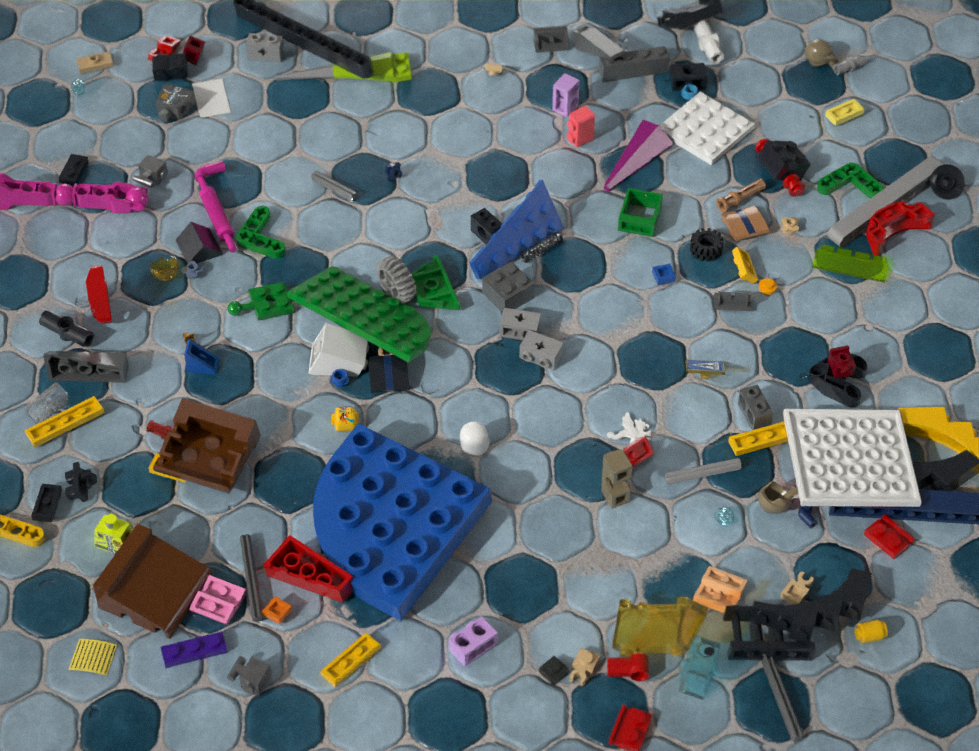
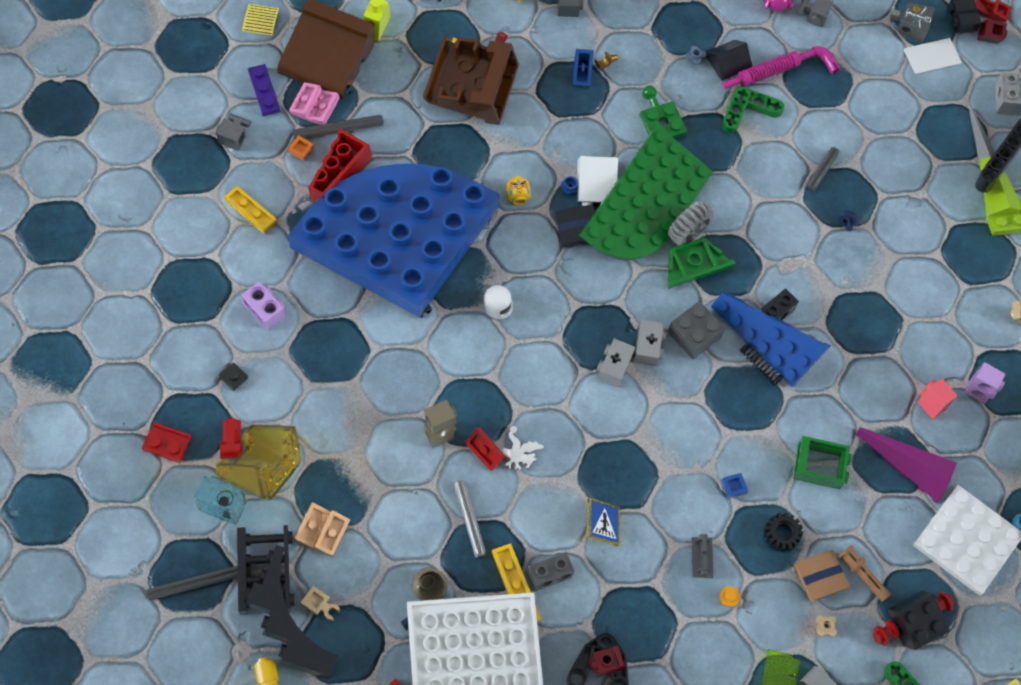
camera: 80 degrees right, 15 degrees up
clear yellow hair [150,257,179,281] -> none
tan plate [570,648,600,686] -> none
clear light blue plate [714,506,734,526] -> none
yellow plate [732,247,758,284] -> none

